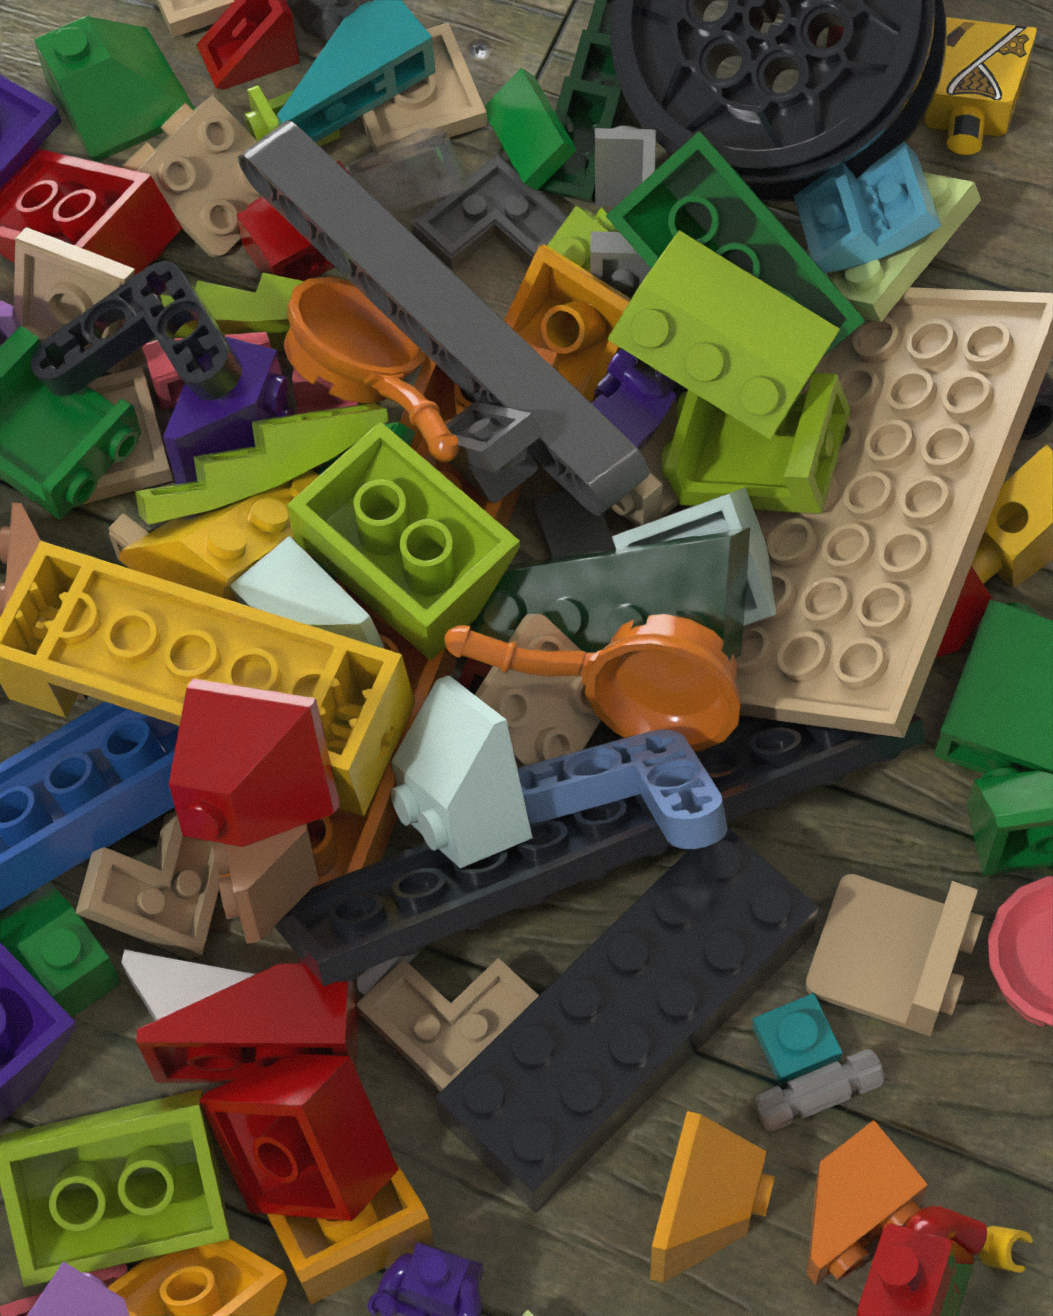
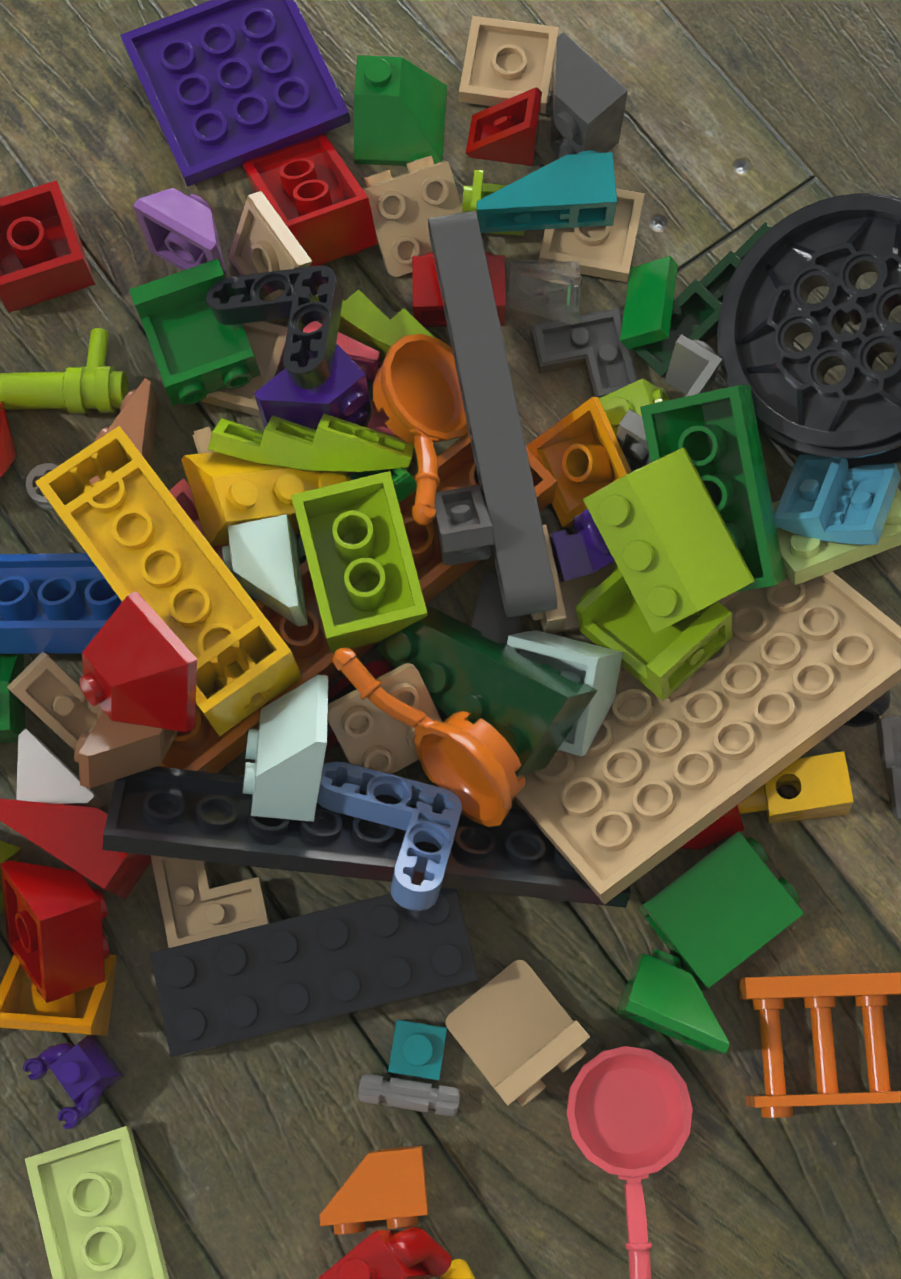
camera: 30 degrees right, 10 degrees up
light orange slope [650,1111,775,1283] -> none

